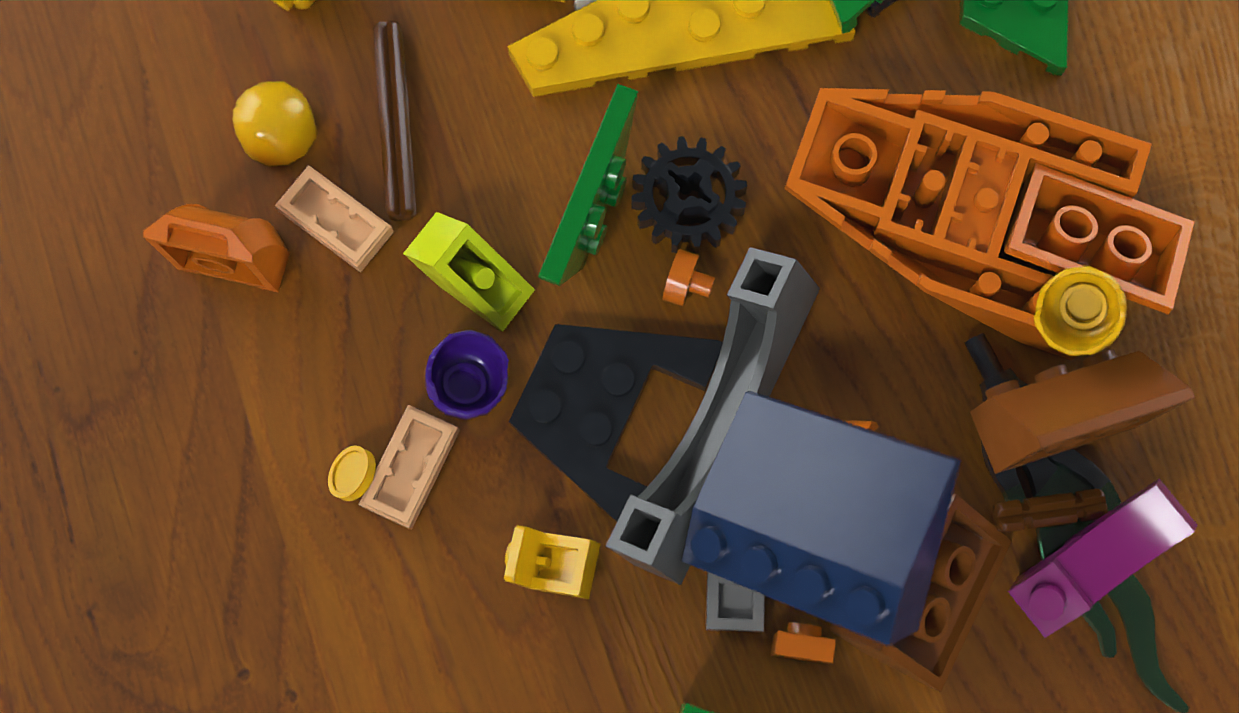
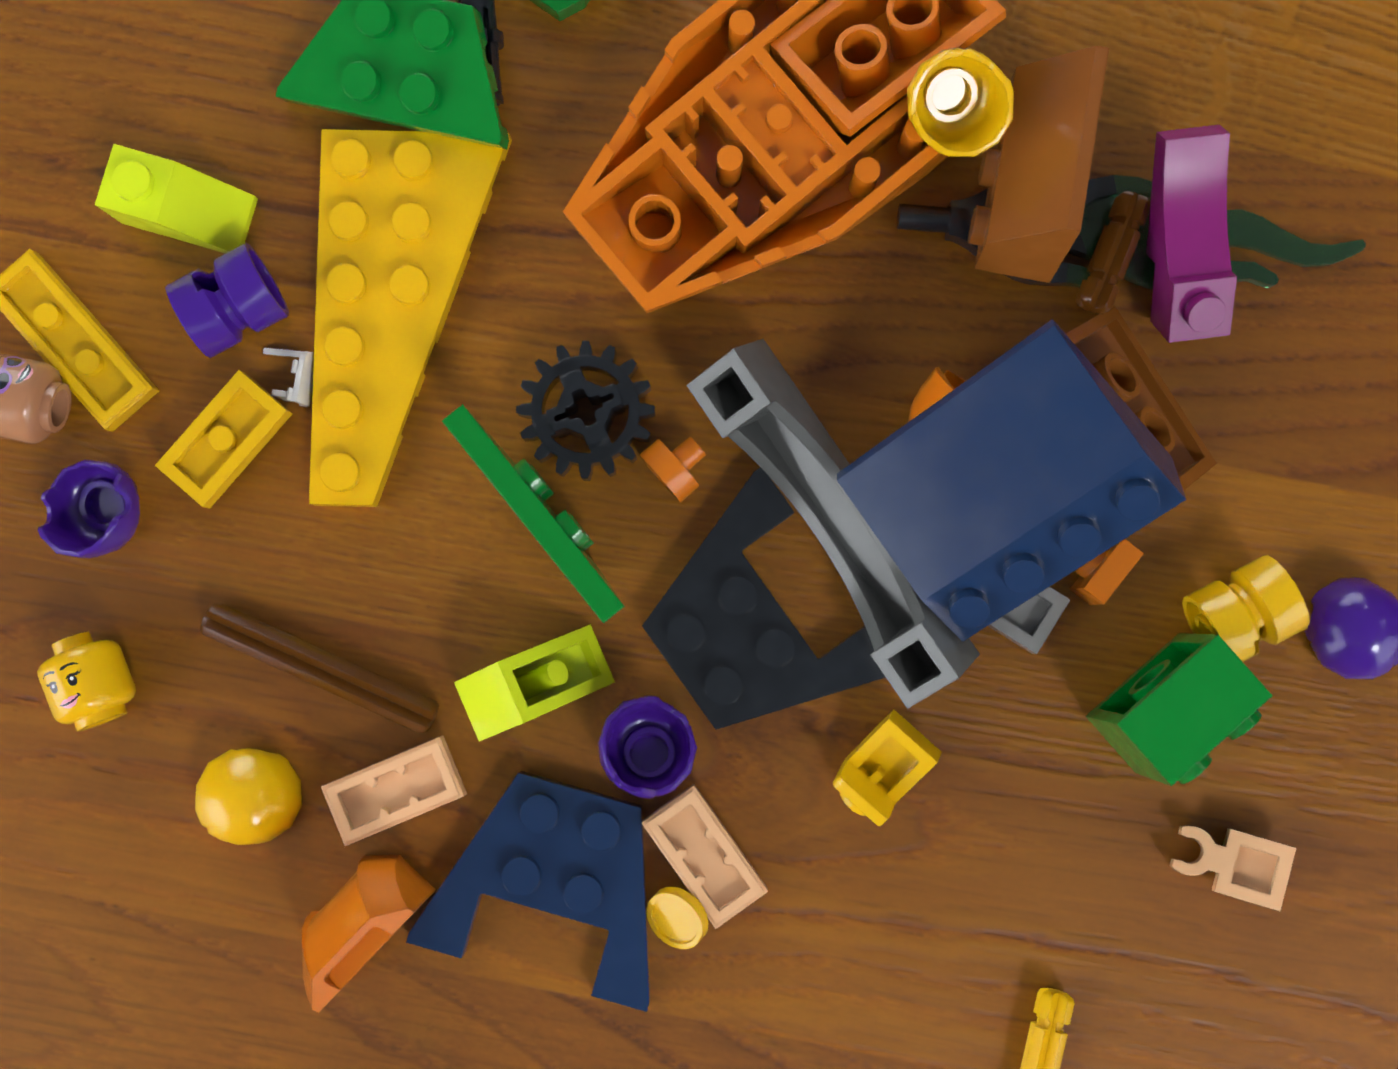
camera: 60 degrees left, 10 degrees up
none -> dark blue wing [406,771,650,1012]

